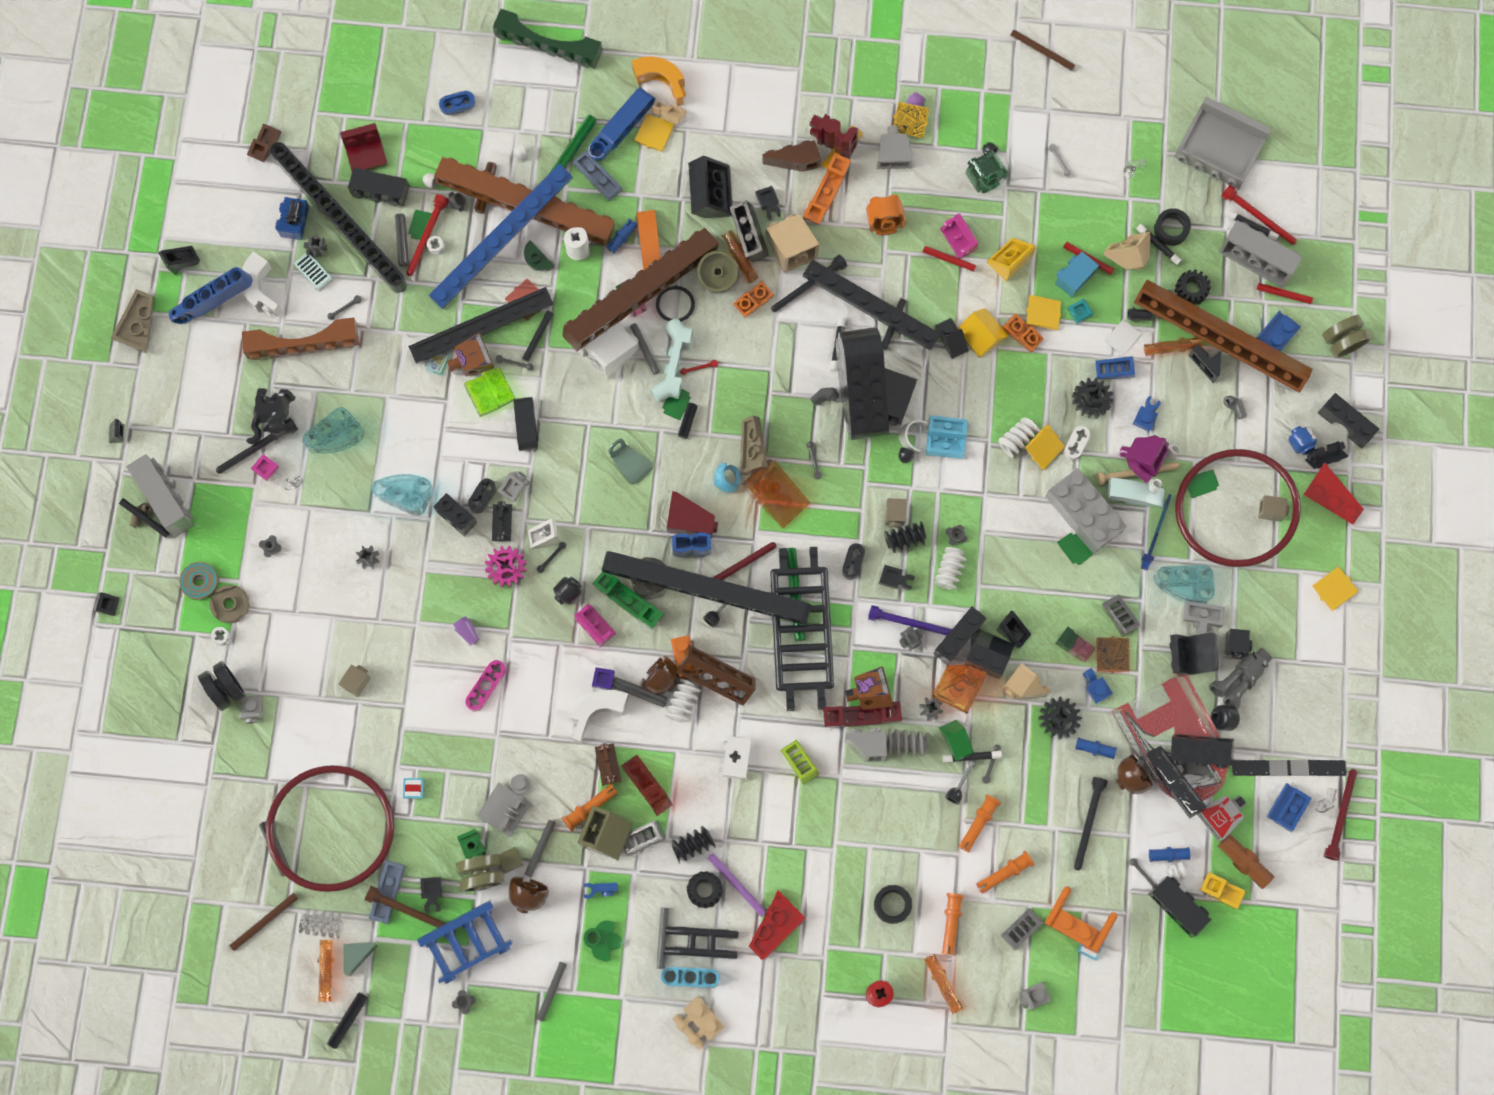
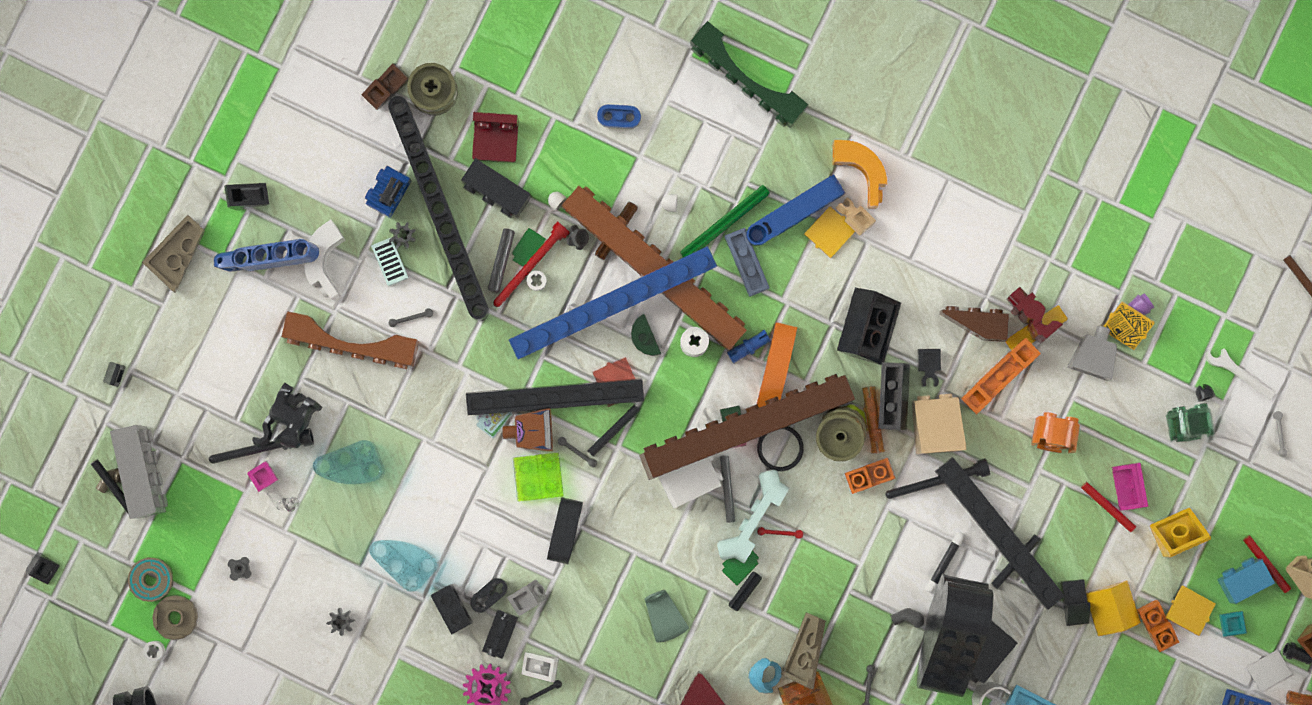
camera: 20 degrees right, 10 degrees up
none -> olive wheel [407,63,458,116]
none -> white piece [1205,349,1276,400]

